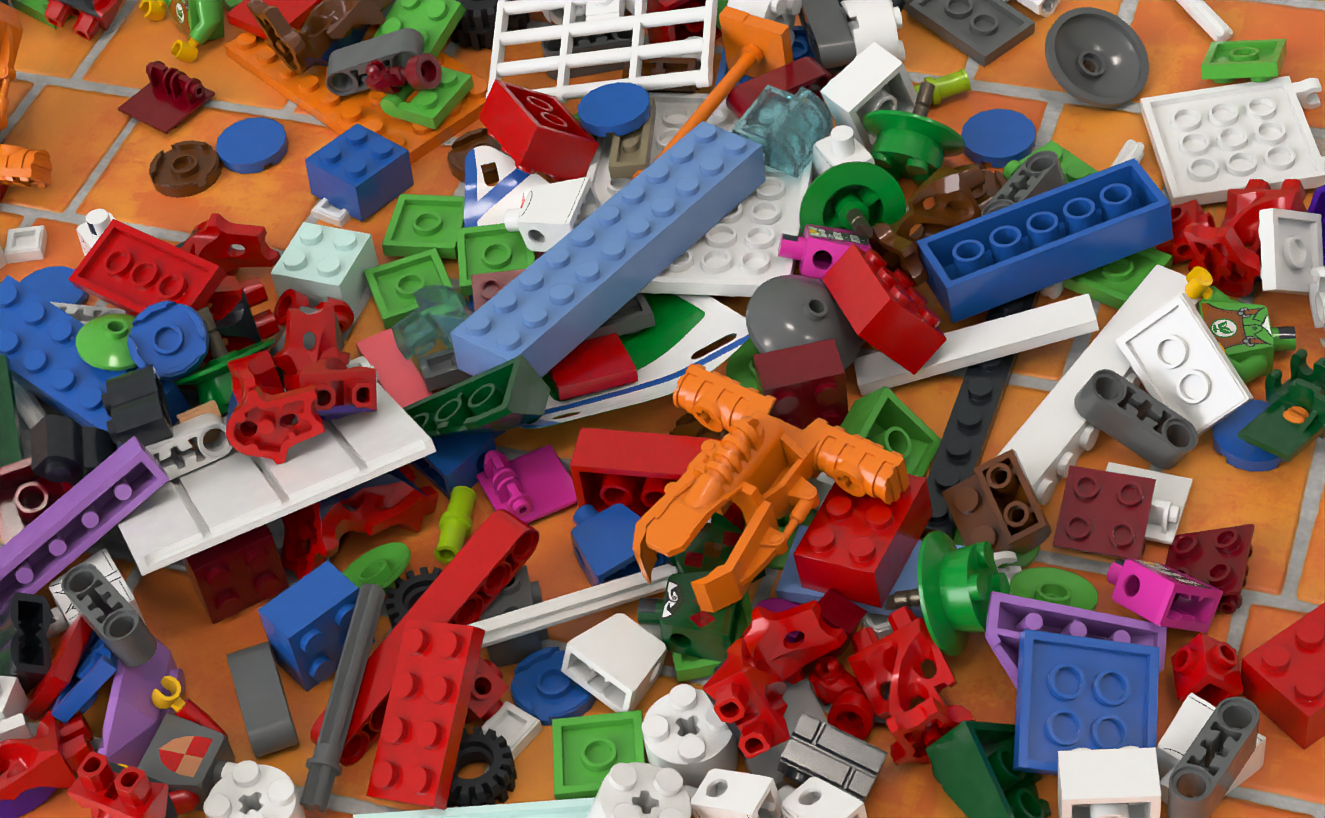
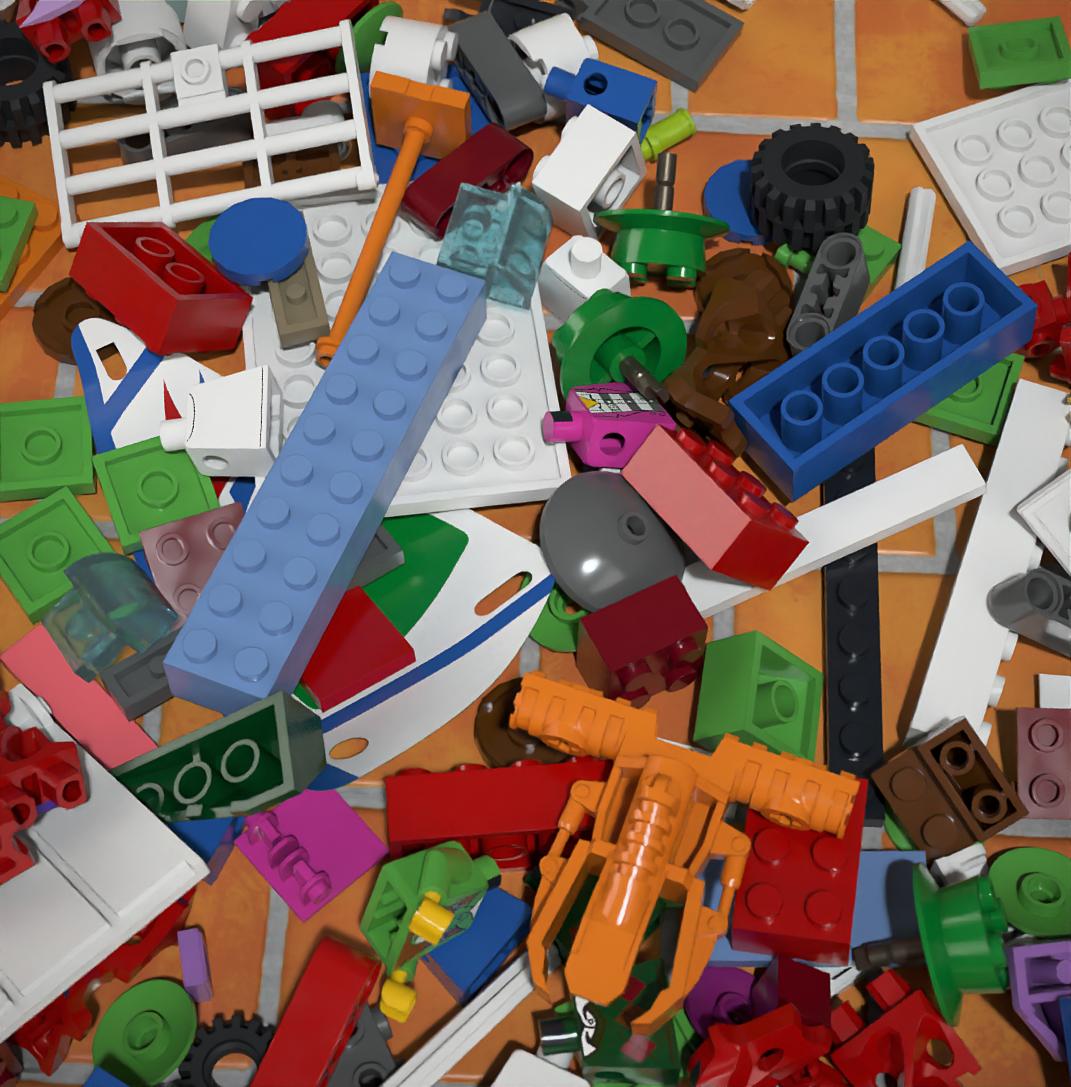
camera: 25 degrees left, 15 degrees up
lime pin [434,486,477,564] -> none
dark grey dish [1045,7,1149,108] -> none
none -> medium lavender tile [177,928,213,1004]
none -> bright green torso [359,841,502,1023]
none -> blue torso [543,58,657,147]
none -> black tyre [750,123,875,252]

